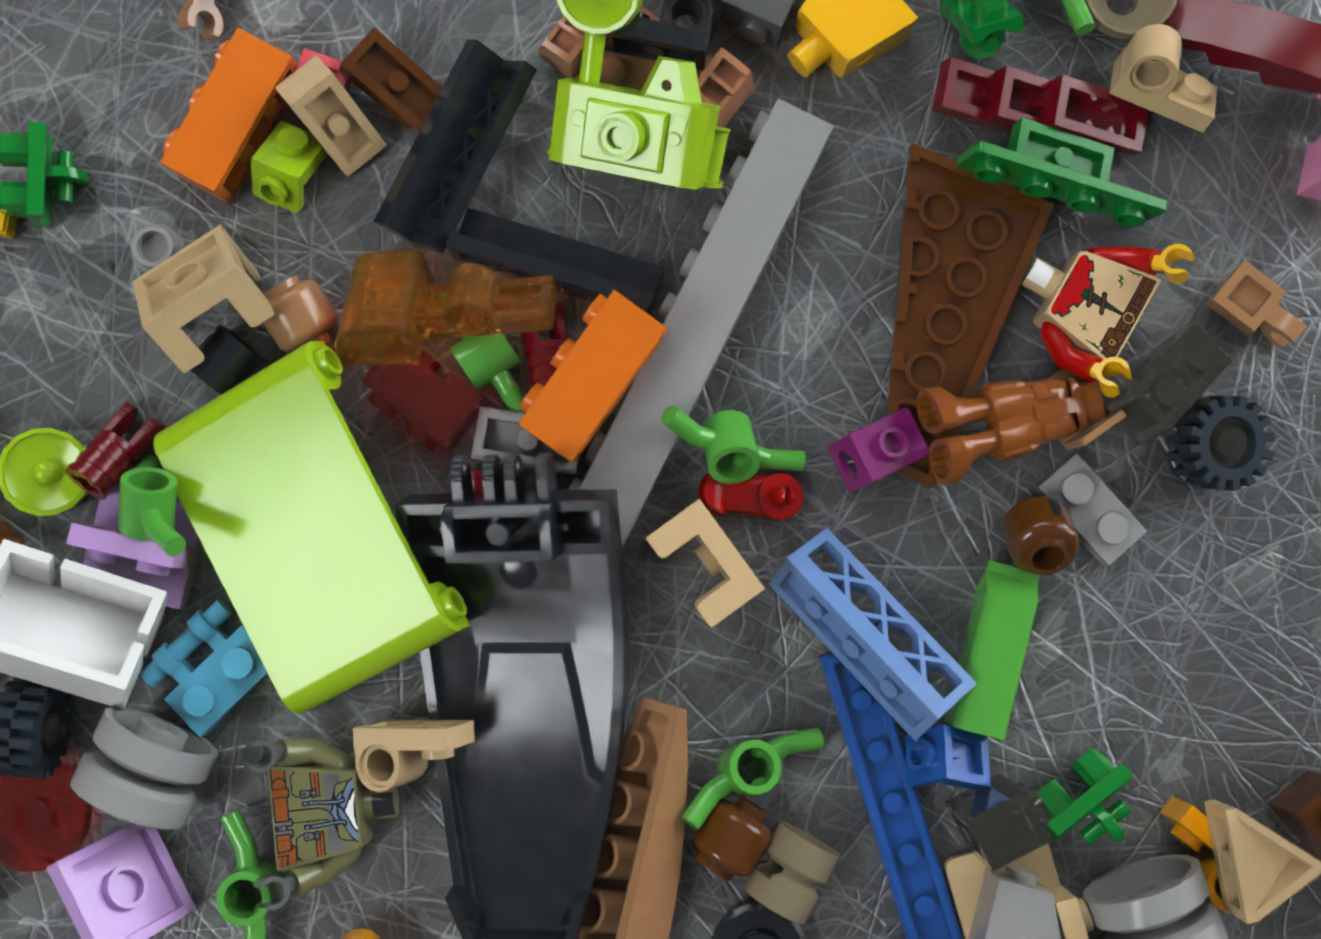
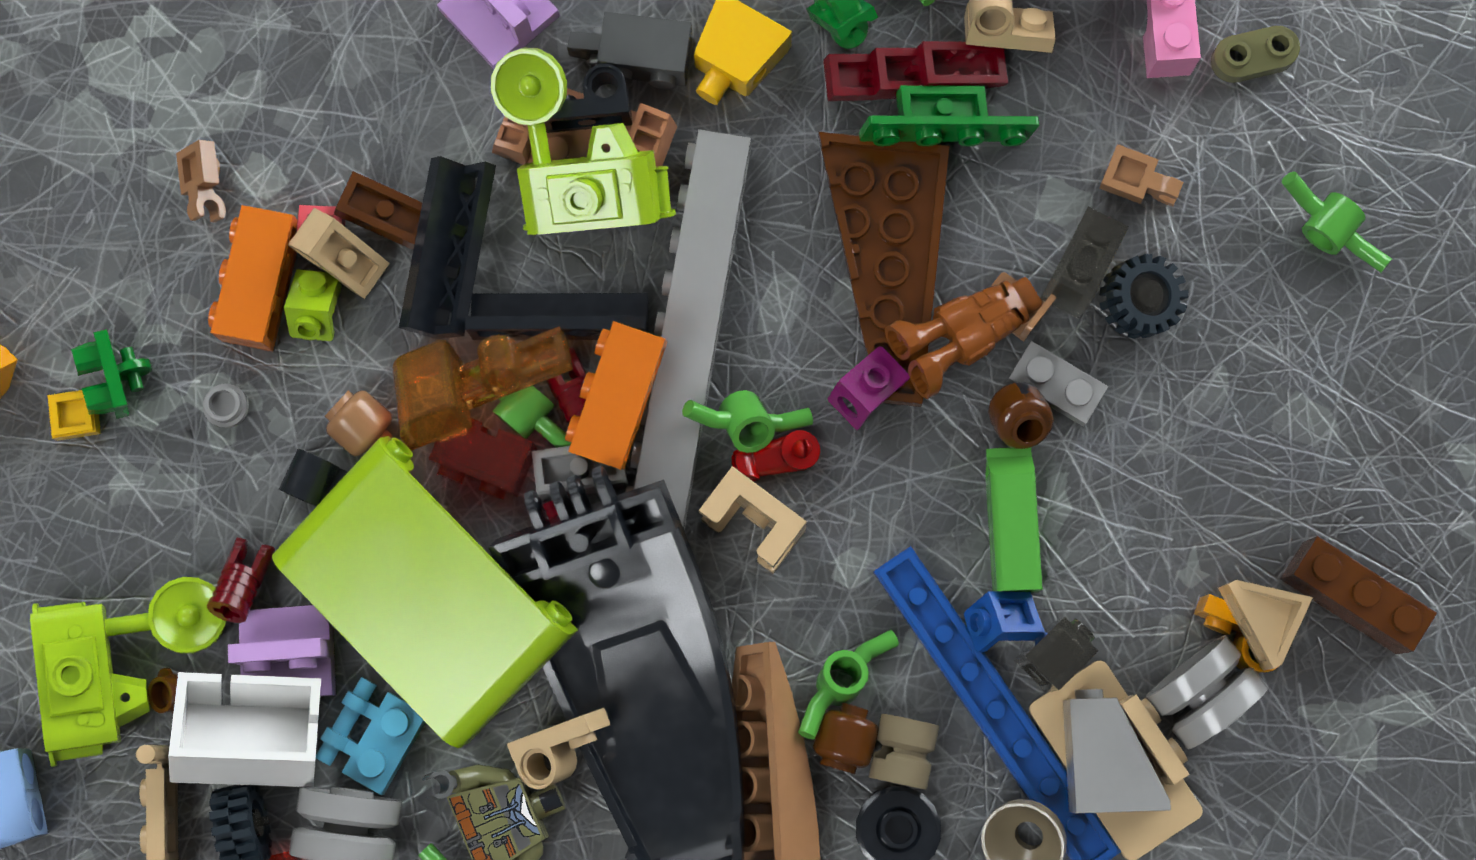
camera: 10 degrees left, 5 degrees down
bright green piece [118,454,186,556] -> none
tan panel [132,224,275,374] -> none
medium blue fence [768,528,977,741] -> none
torso [1021,244,1195,398] -> none
green hips [1033,748,1134,845] -> none

